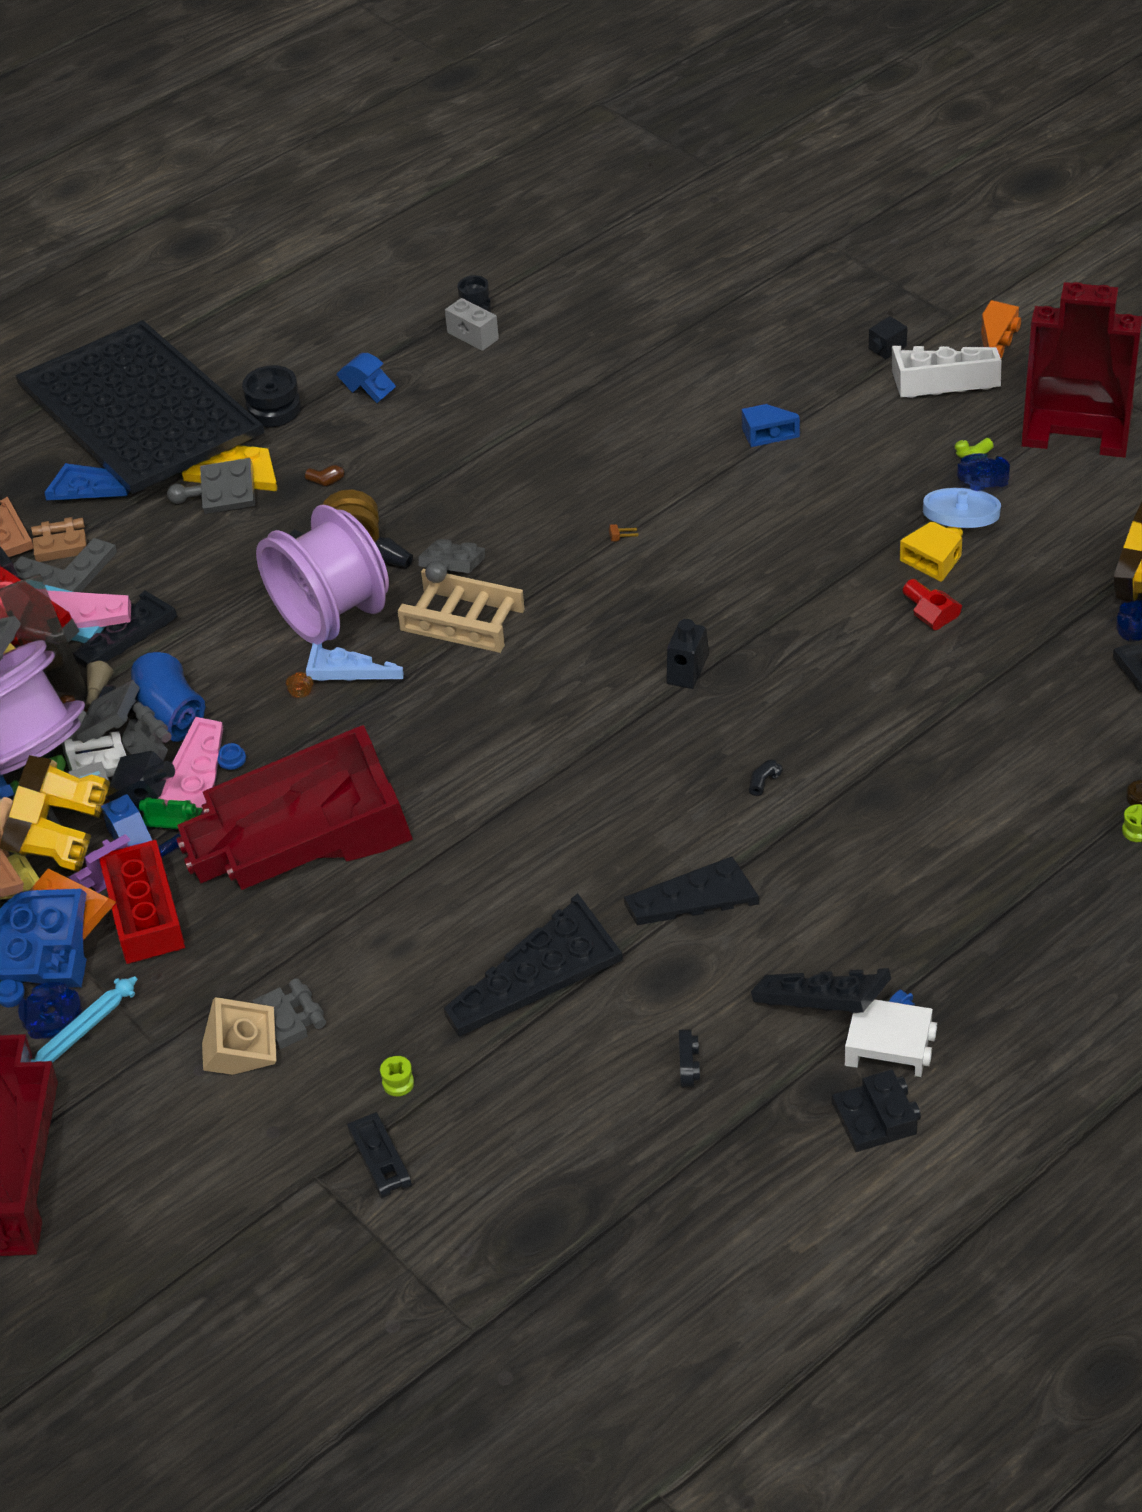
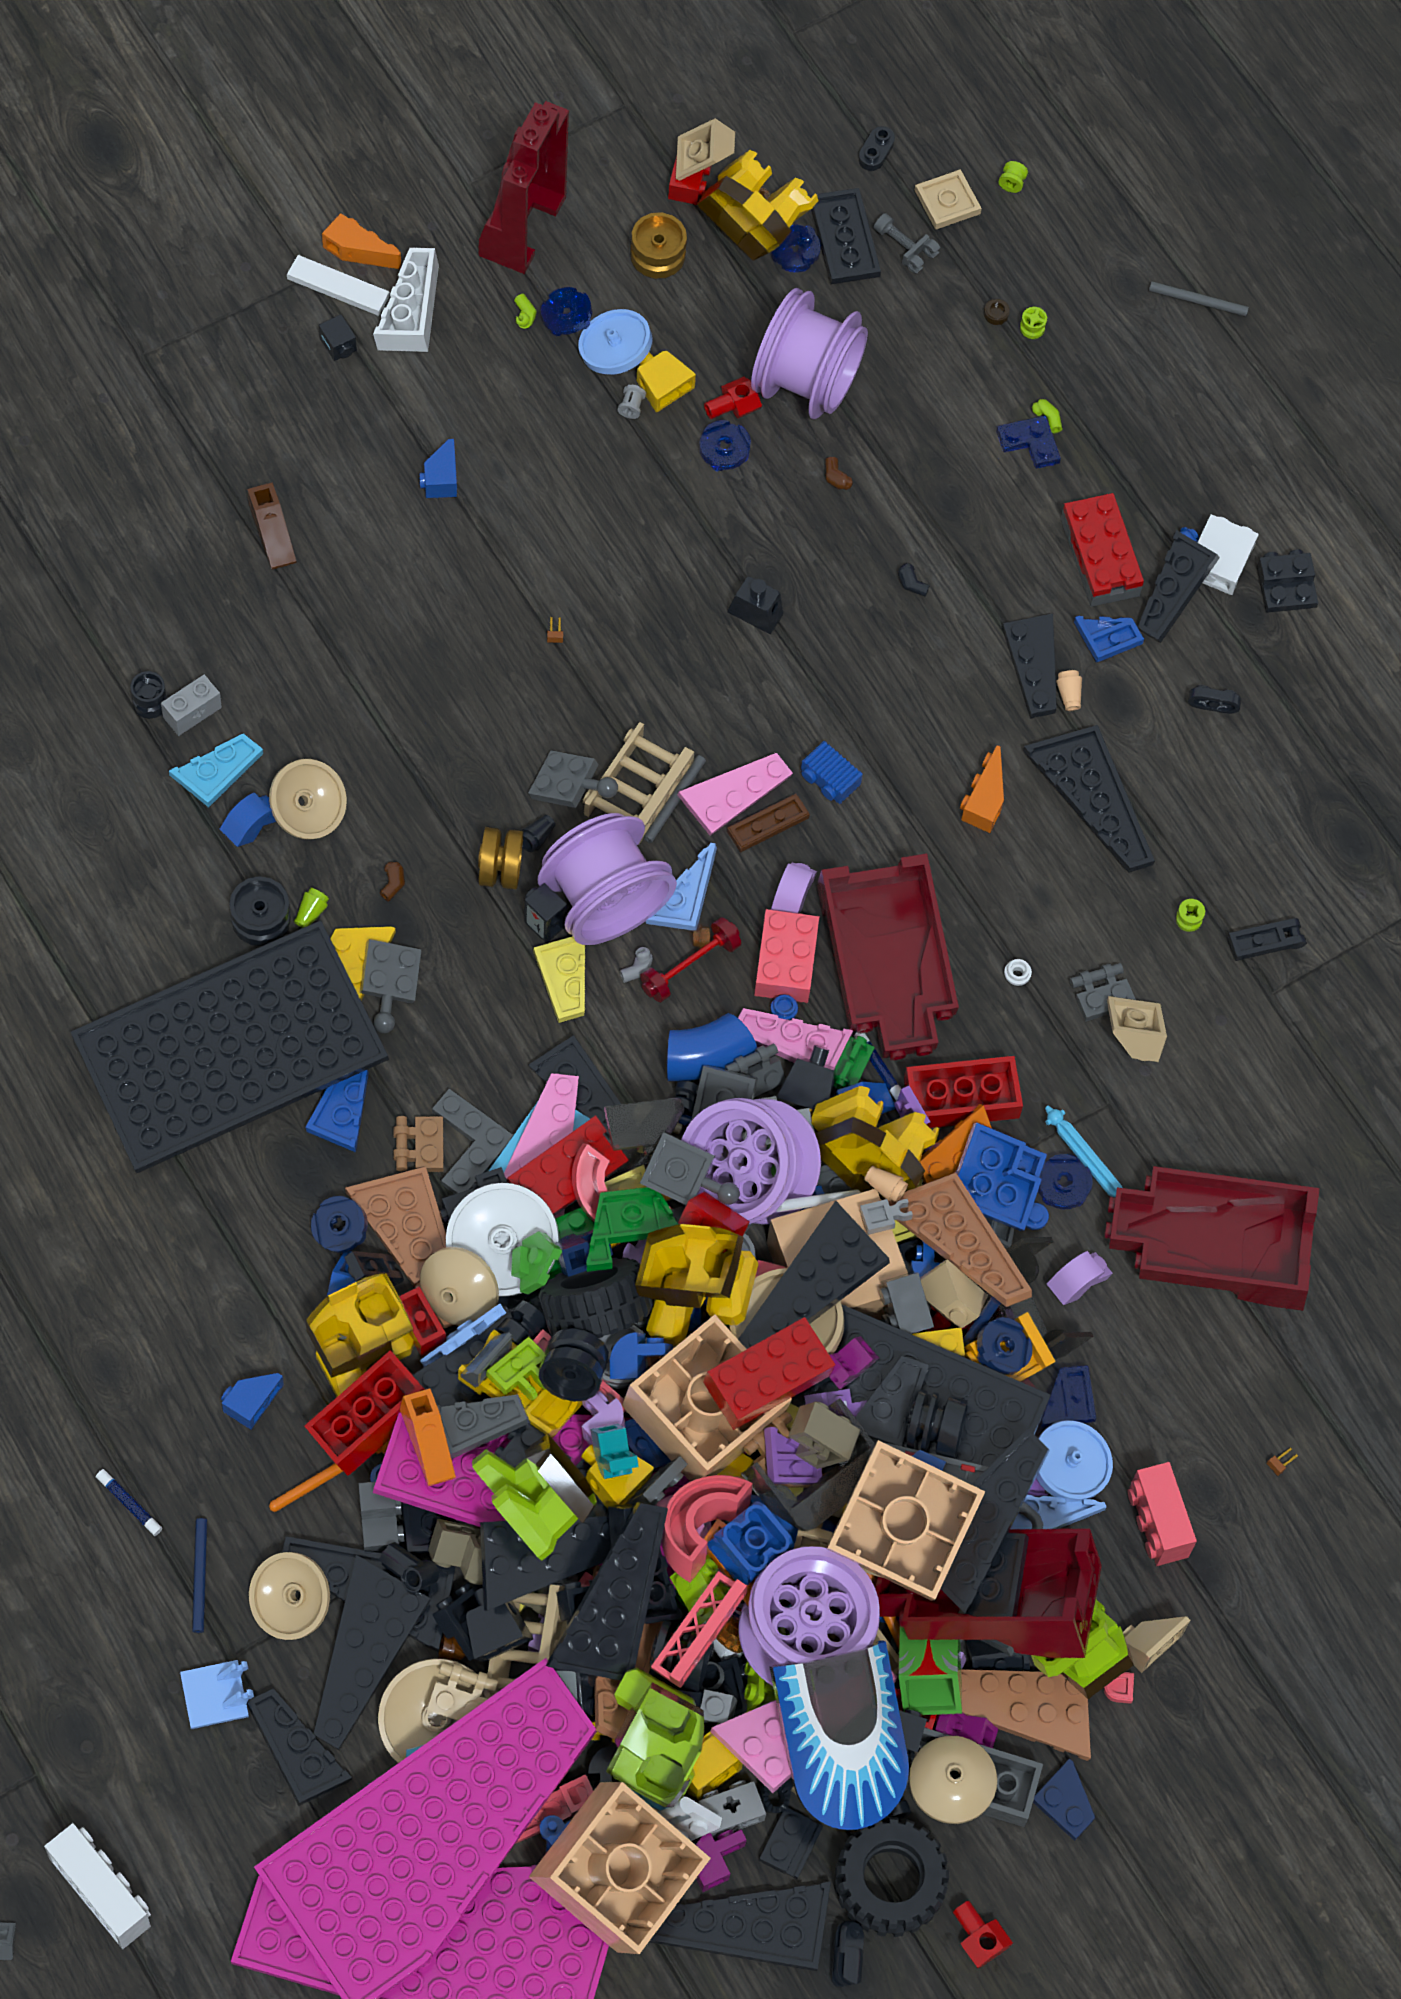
camera: 90 degrees left, 20 degrees up
none -> medium azure wing [169,734,263,807]
none -> reddish brown slope [247,482,297,570]
none -> tan dish [269,759,347,840]
none -> white tile [287,255,390,316]
none -> lime cone [294,888,329,928]
none -> light yellow wing [533,936,585,1023]
none -> light grey bush [618,385,646,419]
none -> light grey arm [620,947,653,983]
none -> pearl gold wheel [631,213,687,279]
none -> dark red axle [640,917,741,1003]
none -> dark grey piece [643,755,706,843]
none -> bright pink wing [677,753,793,836]
none -> clear blue plate [699,420,751,471]
none -> reddish brown tile [727,794,810,853]
none -> lavender wheel [751,288,868,419]
none -> coral brick [754,909,819,1003]
none -> lavender brick [771,862,817,914]
none -> blue brick [801,741,863,804]
none -> reddish brown arm [825,457,853,490]
none -> orange slope [960,745,1004,833]
none -> clear blue plate [996,416,1061,469]
none -> white plate [1004,959,1032,986]
none -> lime arm [1032,399,1062,433]
none -> light nougat cone [1056,670,1082,711]
none -> red piece [1061,493,1144,607]
none -> blue wing [1074,616,1144,662]

